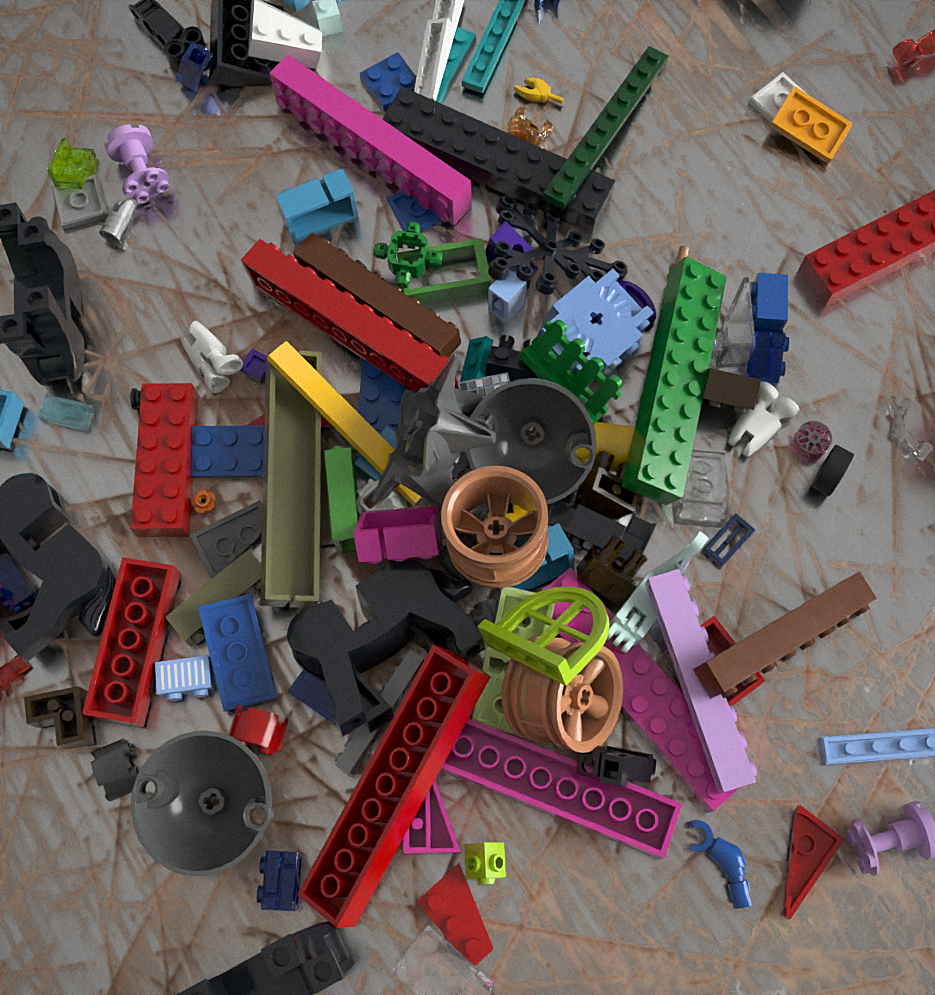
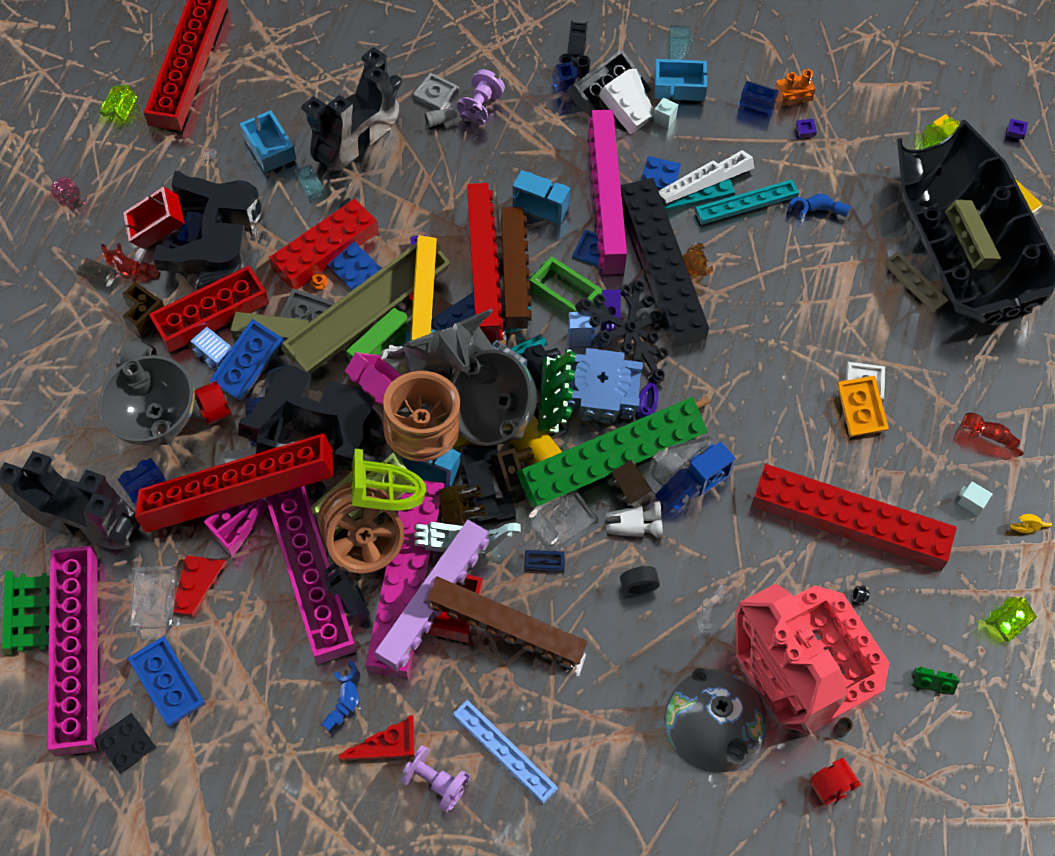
camera: 45 degrees right, 10 degrees down
clear neon green bracket [47,138,96,189] -> none
white piece [180,321,243,393] -> none
green piece [373,222,443,288] -> none
lime brick [465,842,506,884] -> none
yellow hand [514,77,564,104] -> none
dark green plate [542,46,669,210] -> none
clear pink wheel [792,421,832,461] -> none

